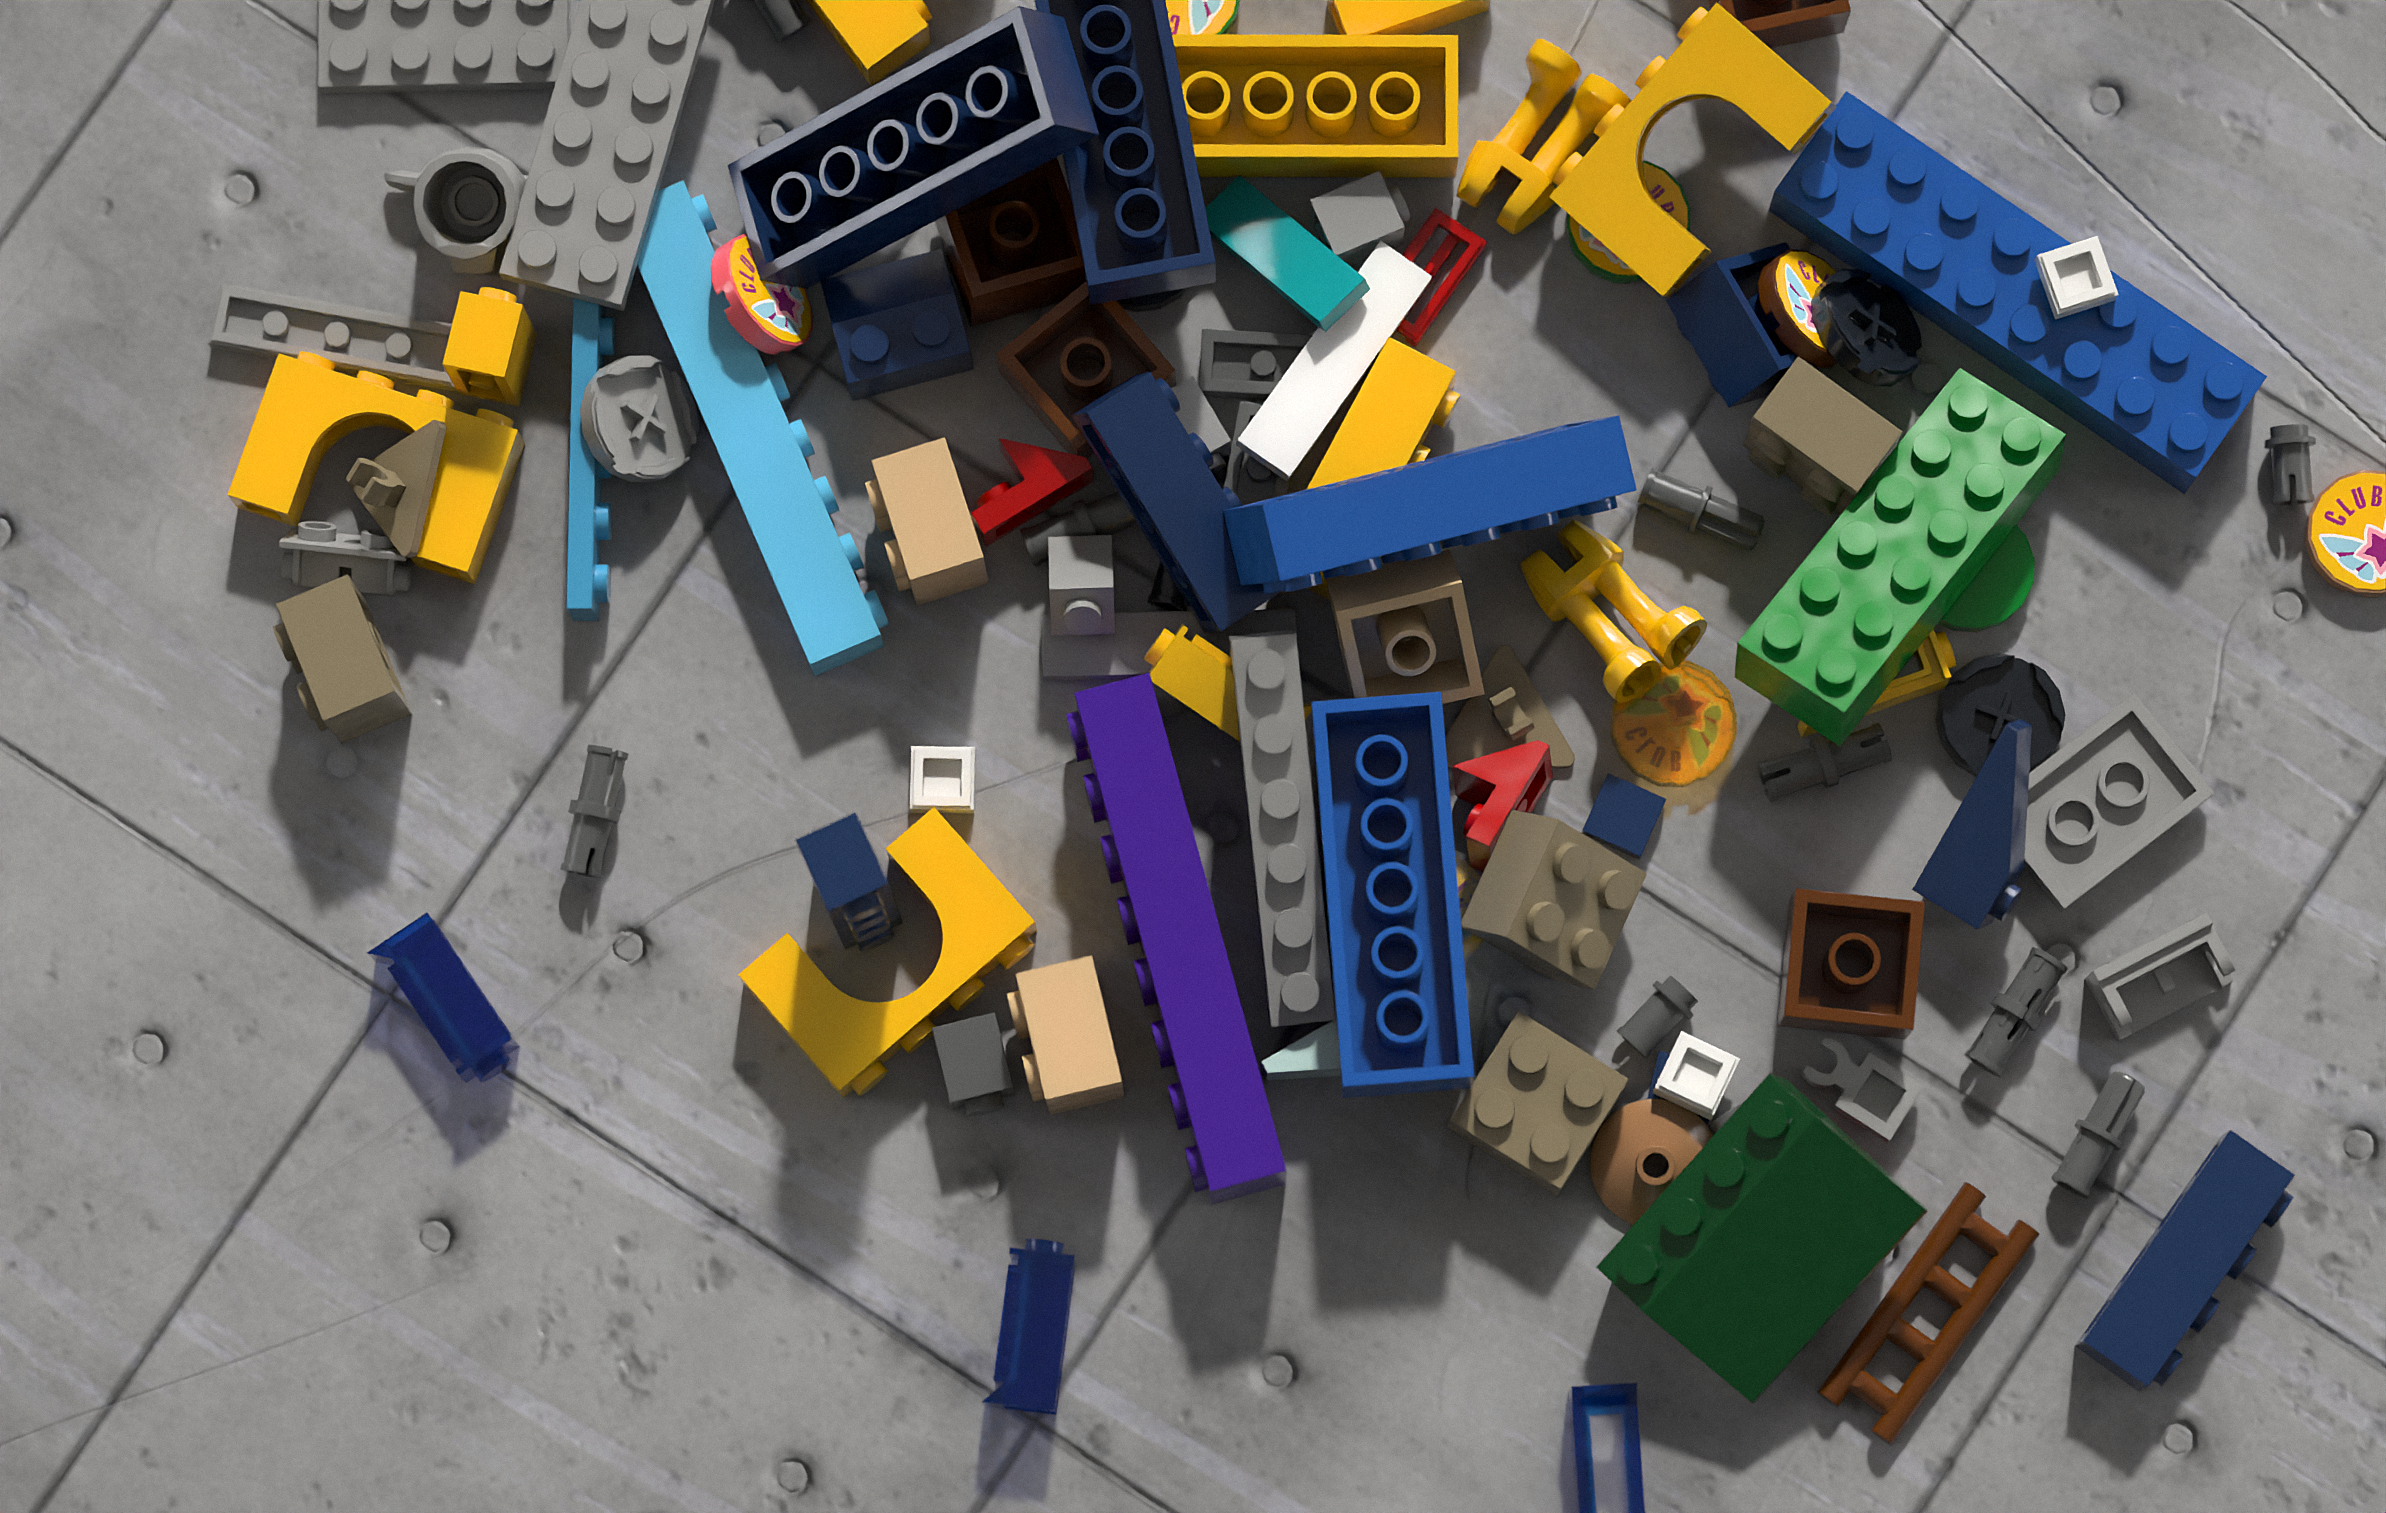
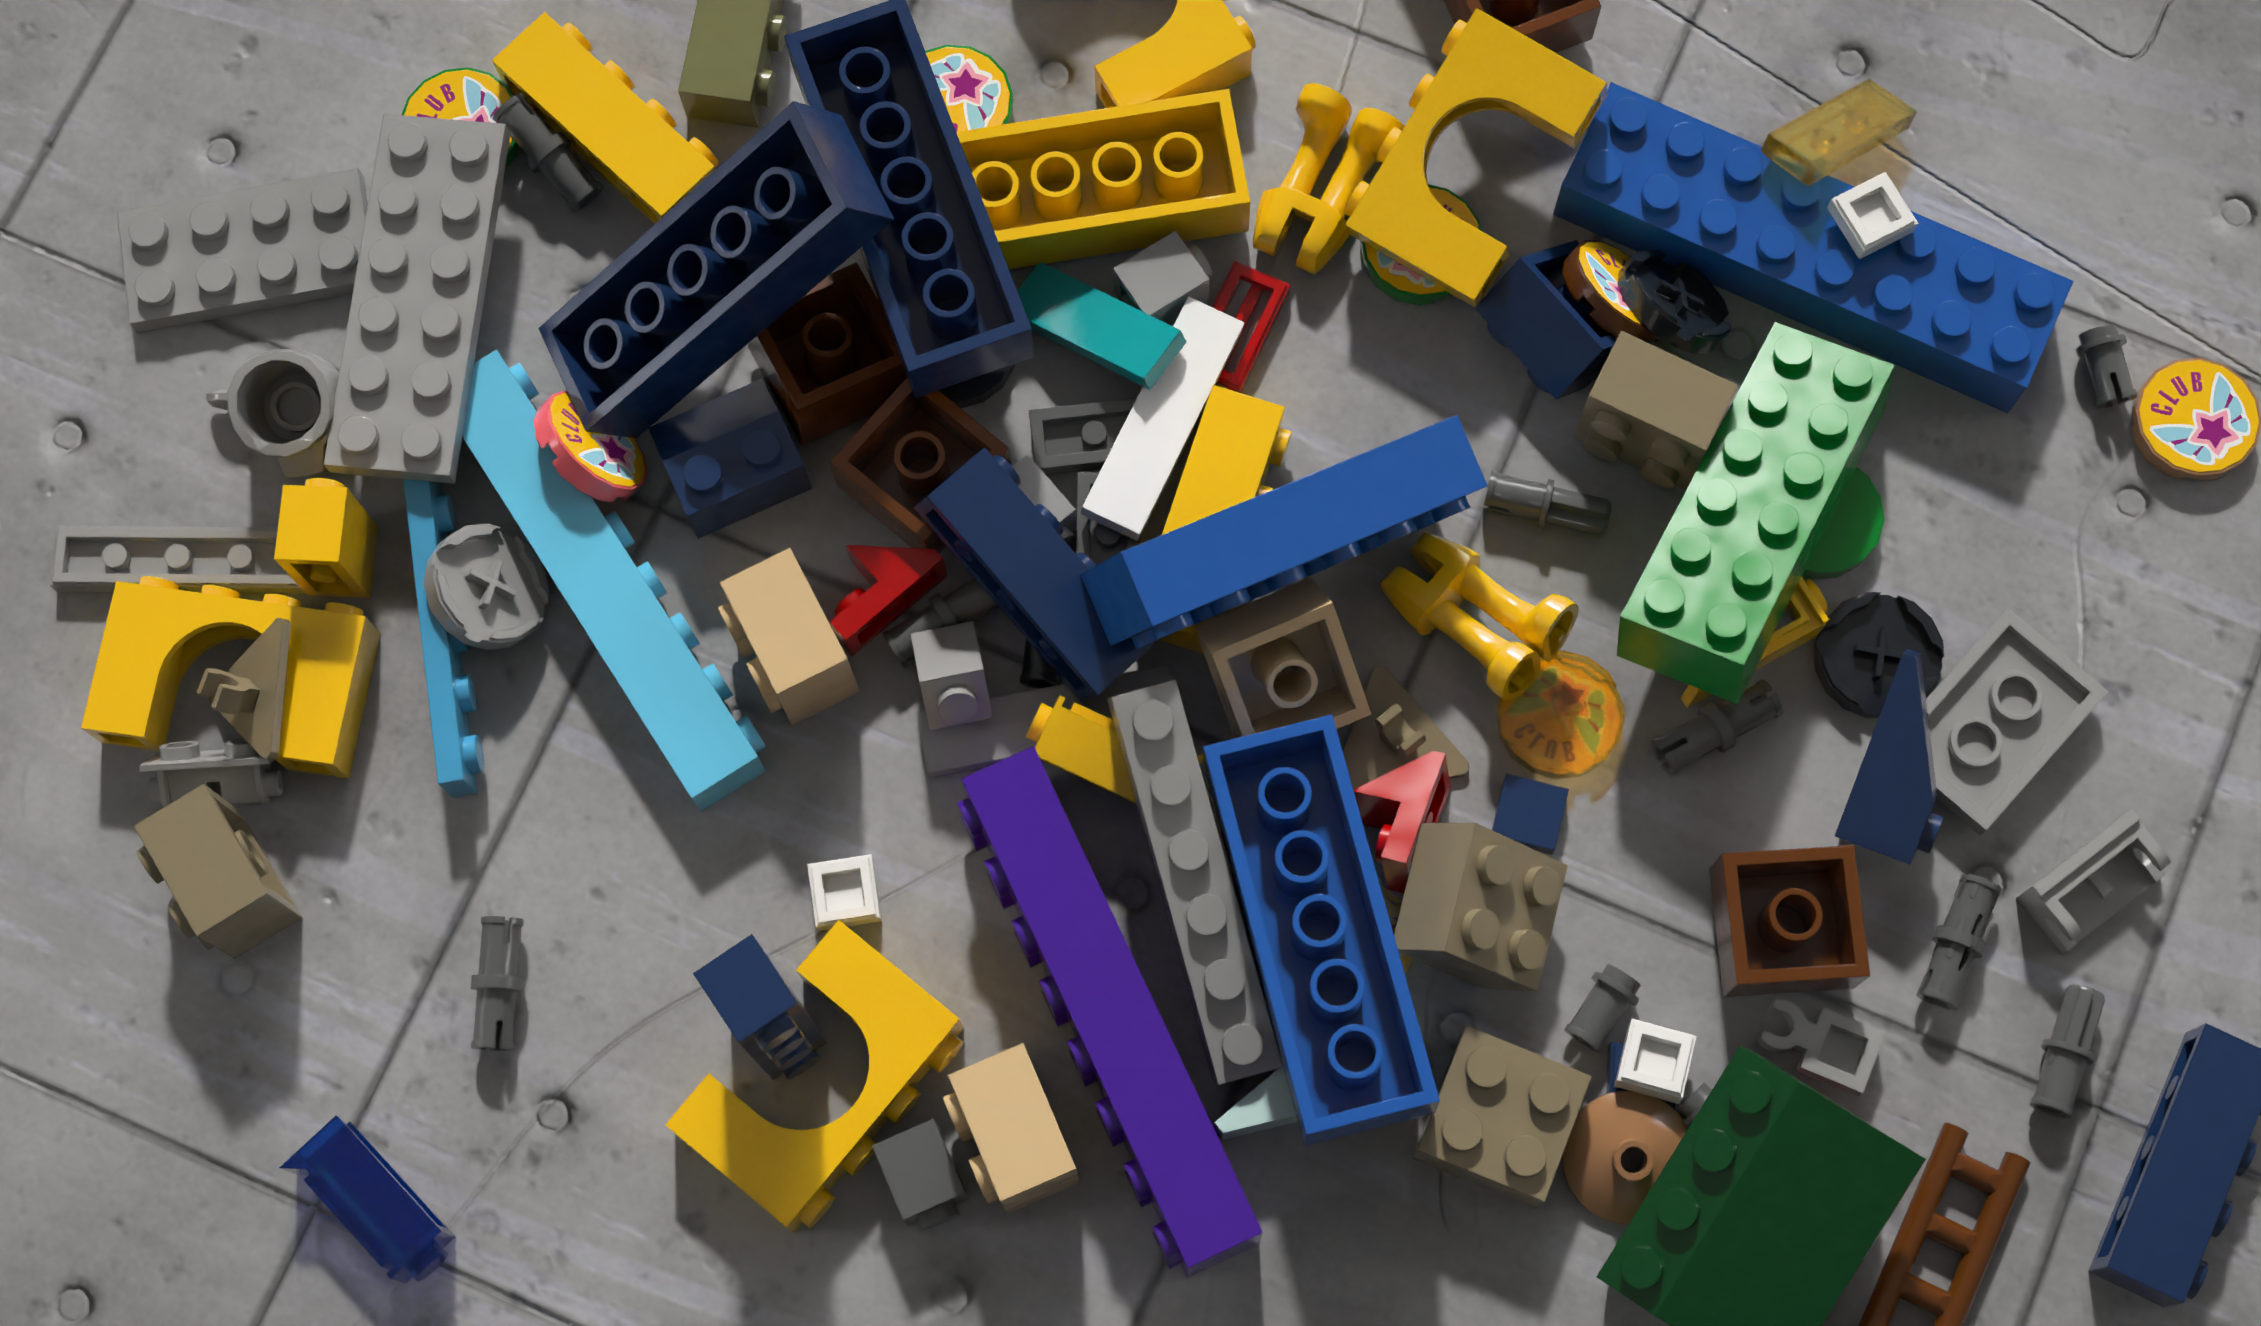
camera: 10 degrees left, 5 degrees down
none -> clear yellow tile [1761,78,1917,186]

